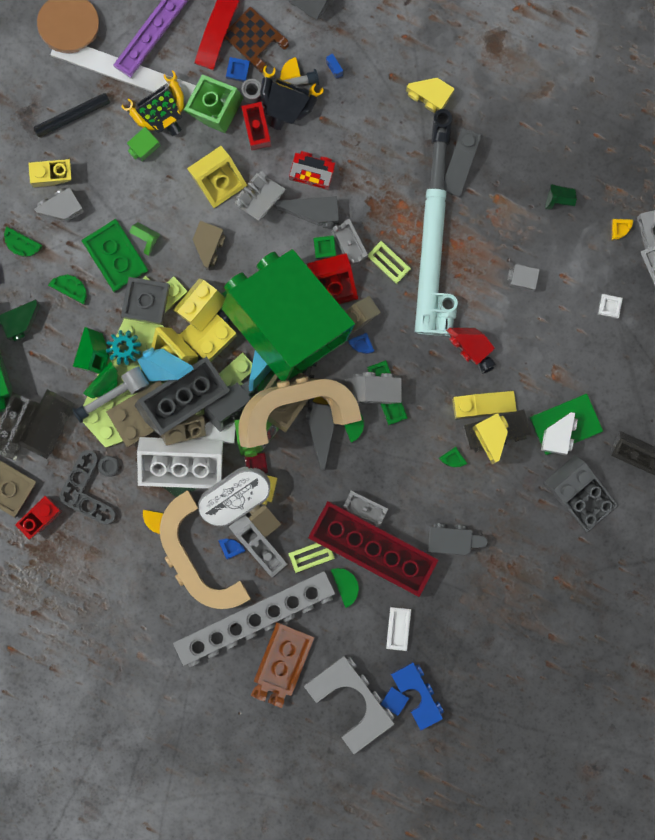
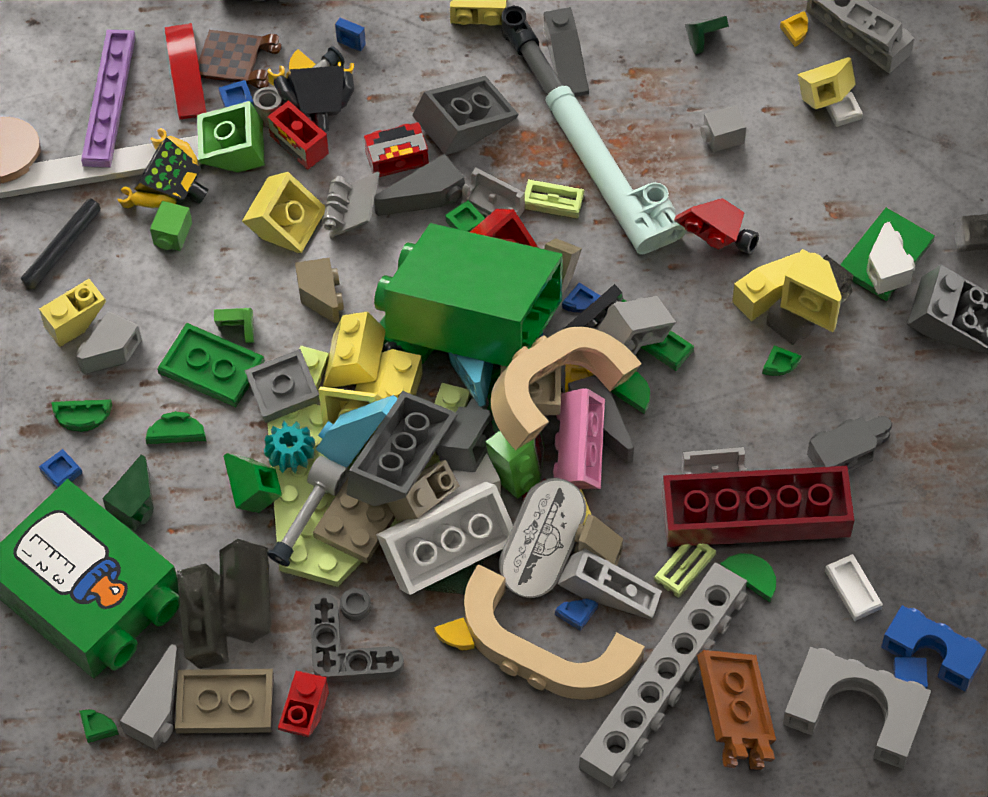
camera: 30 degrees left, 25 degrees down
green tile [83,361,118,399] -> none
none -> dark grey slope [412,75,519,155]
none -> bright pink slope [553,389,605,489]
none -> black wing [562,284,623,330]
none -> light yellow slope [798,57,856,110]

